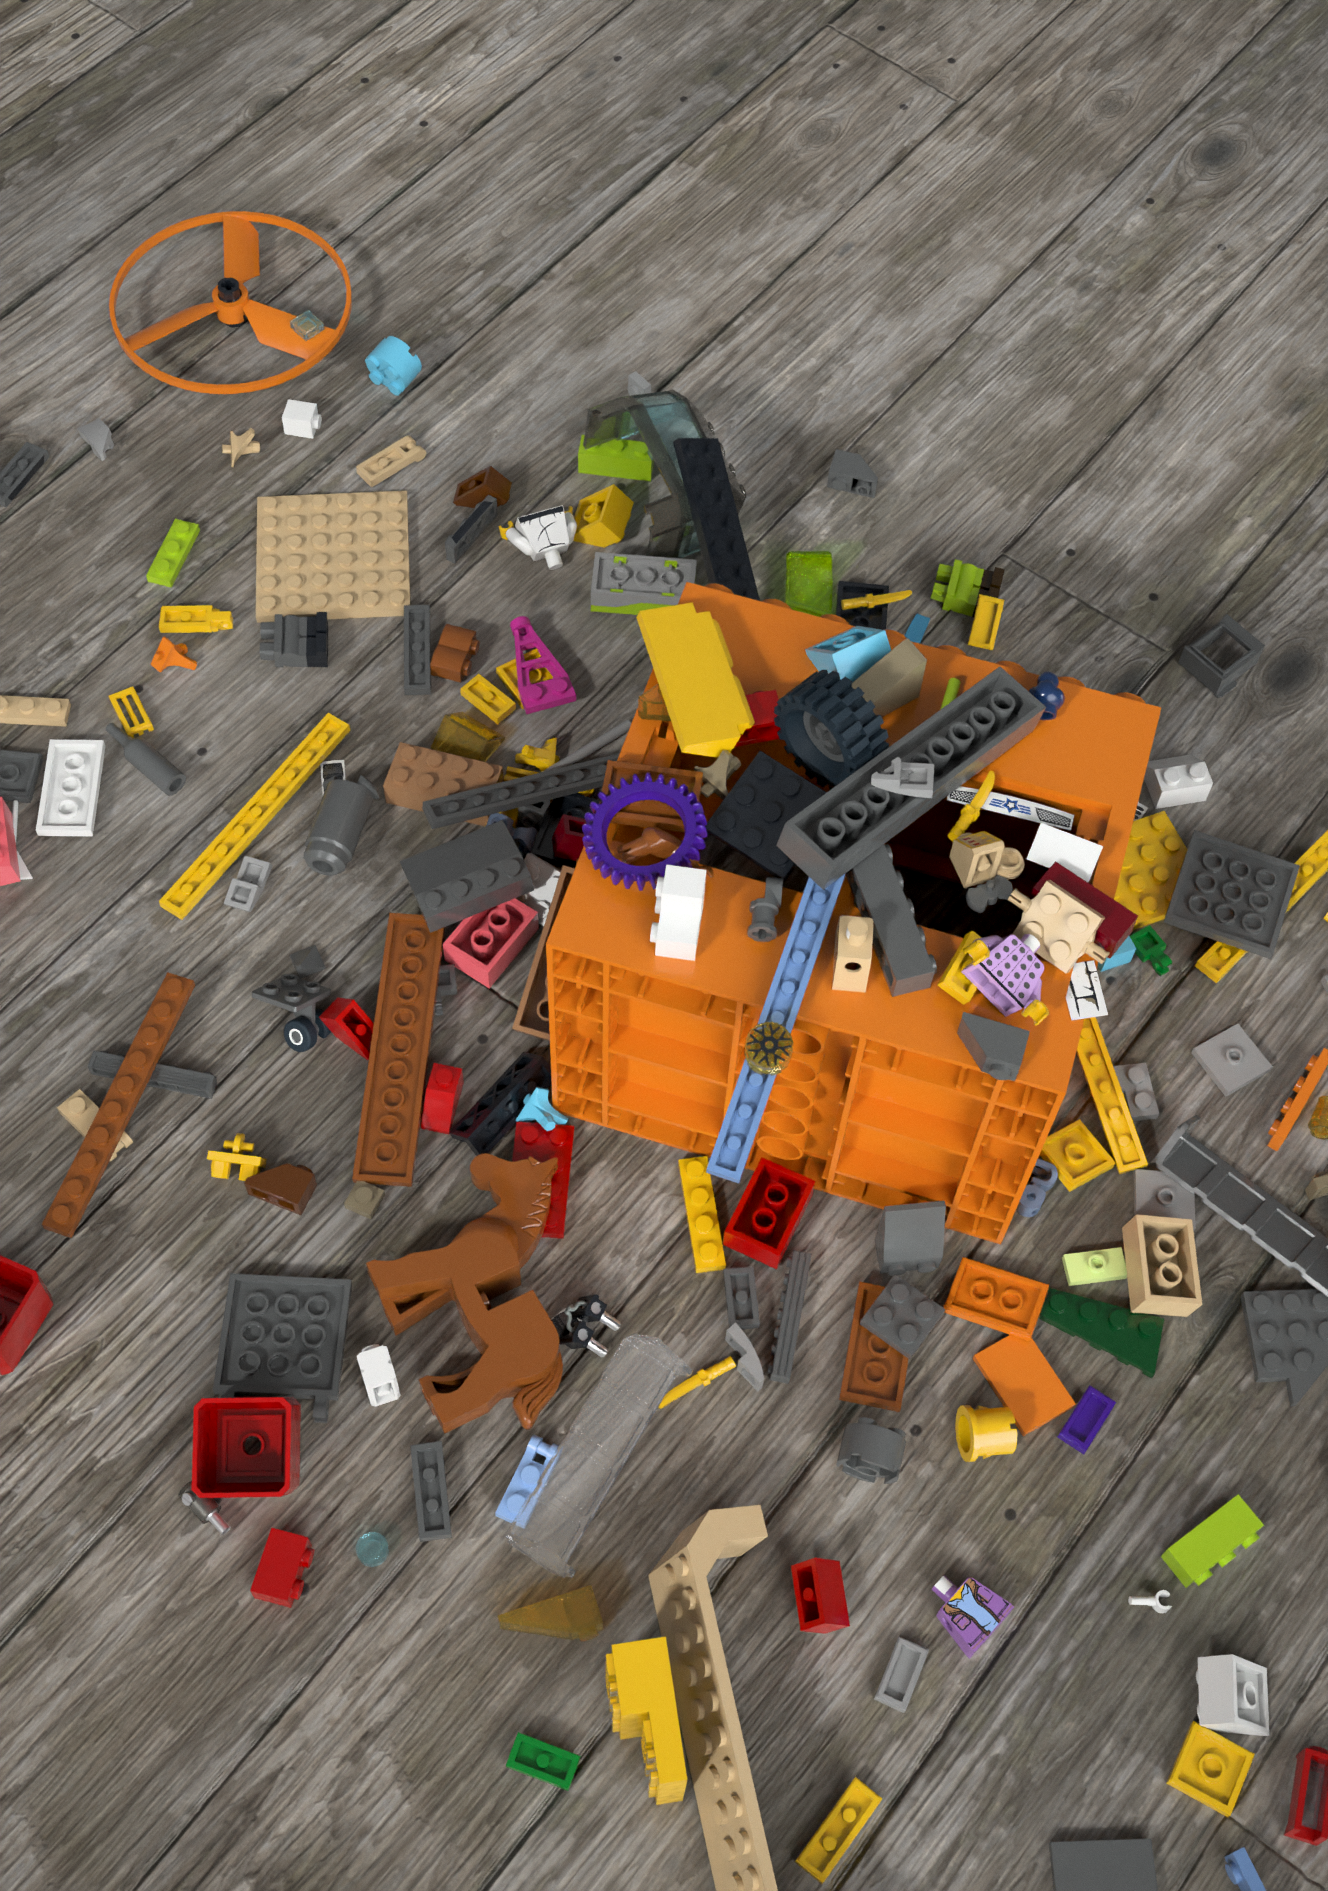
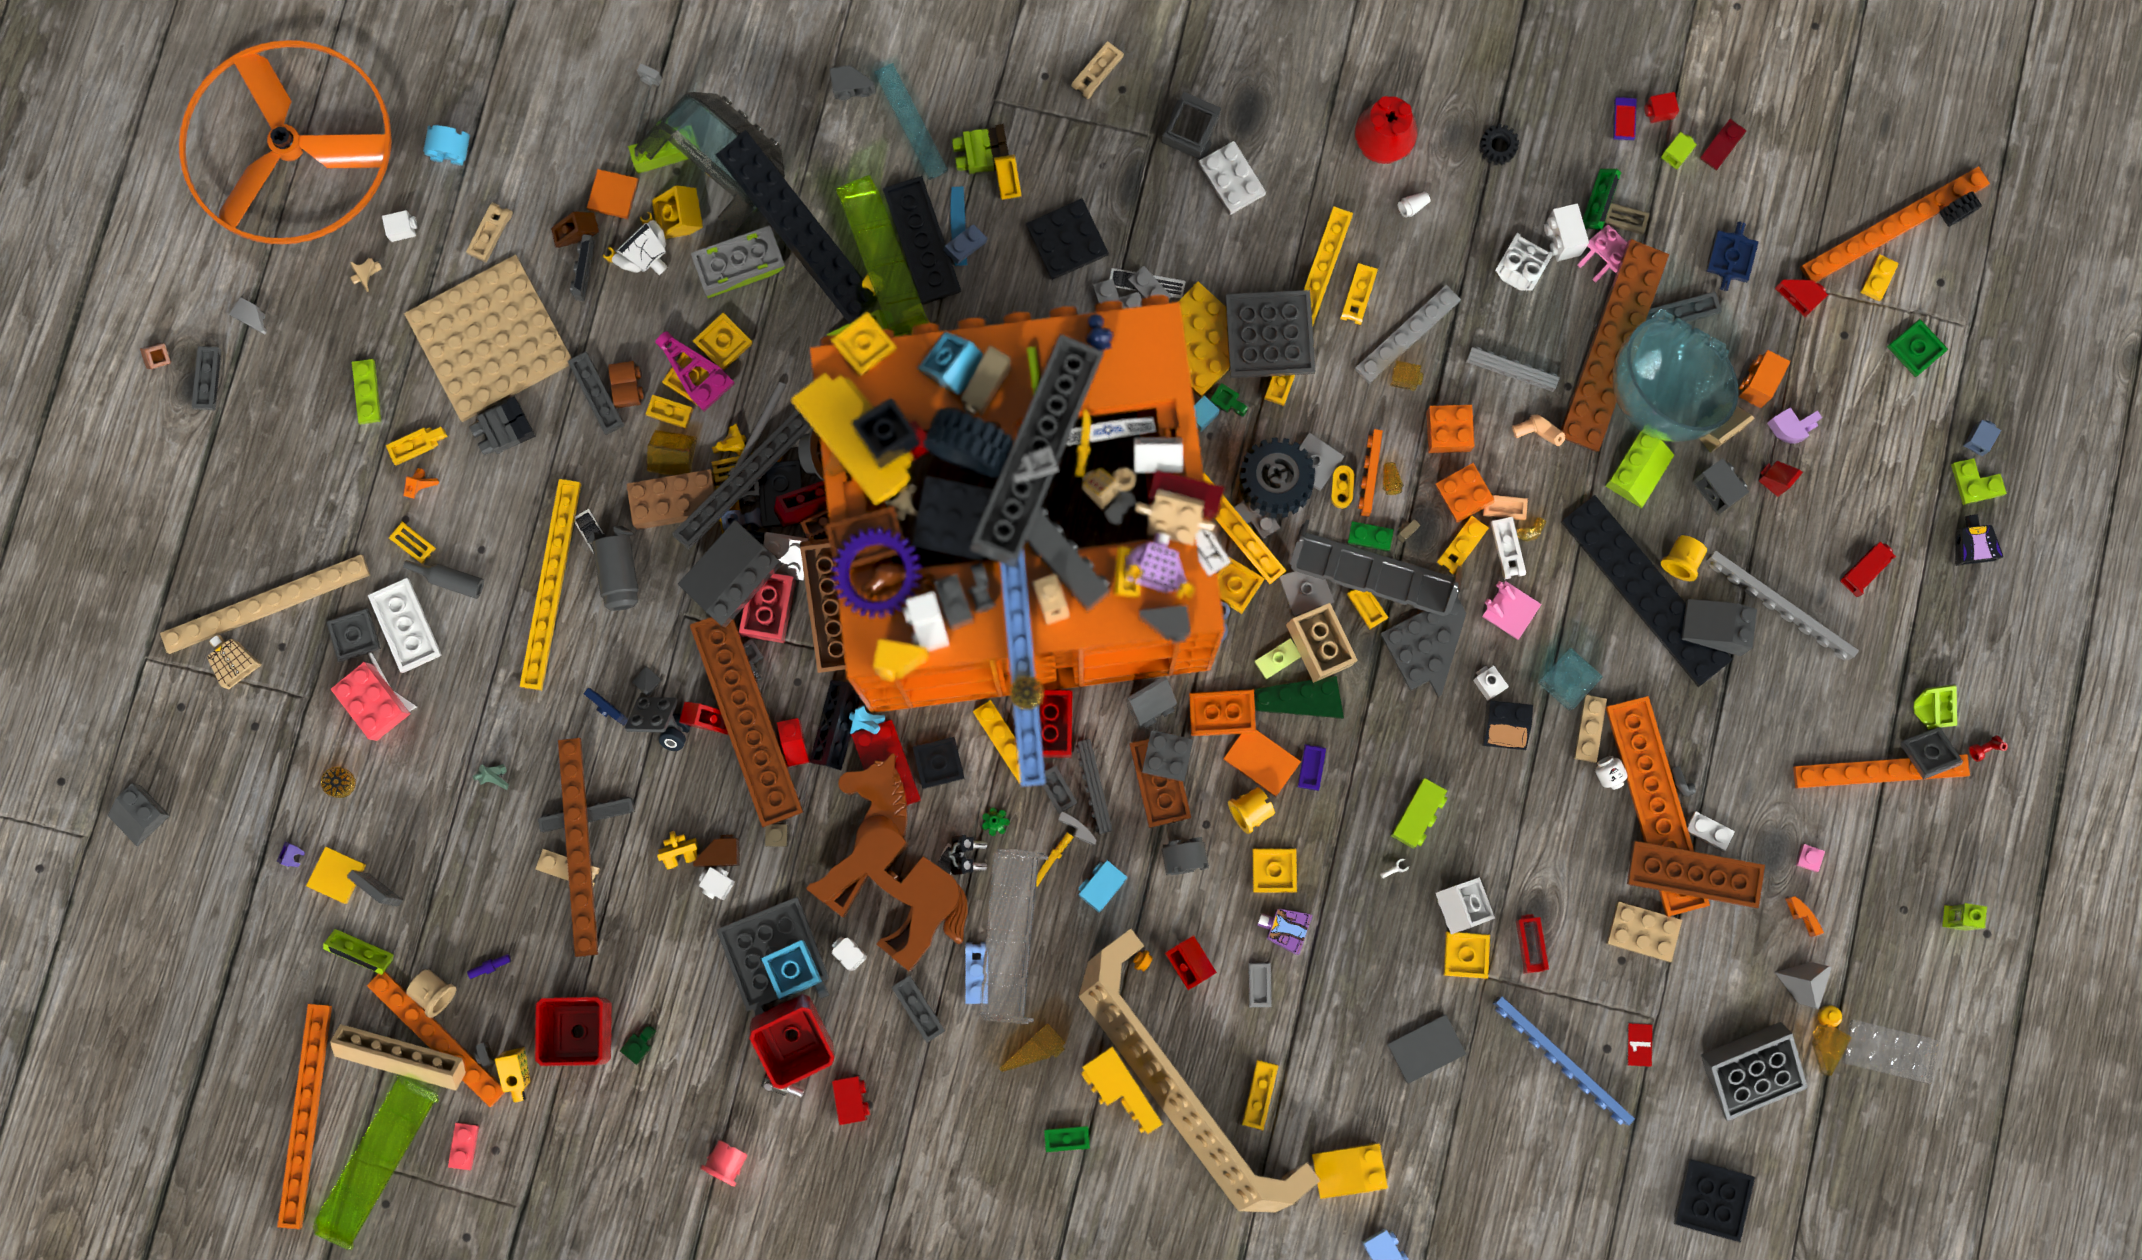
camera: 20 degrees left, 20 degrees up
light grey slope [224,856,273,912] -> none
clear light blue tile [290,310,324,341] -> none
clear light blue tile [356,1532,389,1567] -> none
yellow piece [841,590,912,610] -> none
white slope [1144,755,1213,809] -> none
none -> sand green piece [473,764,509,790]
none -> dark blue plate [583,688,628,726]
none -> orange tile [587,169,639,219]
none -> dark green plate [620,1026,657,1065]
none -> yellow plate [693,313,753,371]
none -> white brick [699,867,735,900]
none -> coral piece [700,1140,748,1187]
none -> medium azure brick [761,940,822,1000]
none -> yellow tile [831,311,897,377]
none -> black brick [851,397,920,469]
none -> yellow slope [873,639,929,681]
none -> clear light blue plate [874,63,948,180]
none -> black plate [913,737,965,789]
none -> dark grey brick [934,574,974,630]
none -> green plant [982,808,1010,836]
none -> tan plate [1071,41,1124,99]
none -> medium azure brick [1078,860,1127,913]
none -> light orange plate [1133,950,1153,971]
none -> white plate [1198,141,1266,215]
none -> black wheel [1239,437,1315,518]
none -> yellow tile [1252,849,1297,893]
none -> yellow plate [1331,465,1354,509]
none -> yellow tile [1347,589,1388,630]
none -> green plate [1348,521,1394,551]

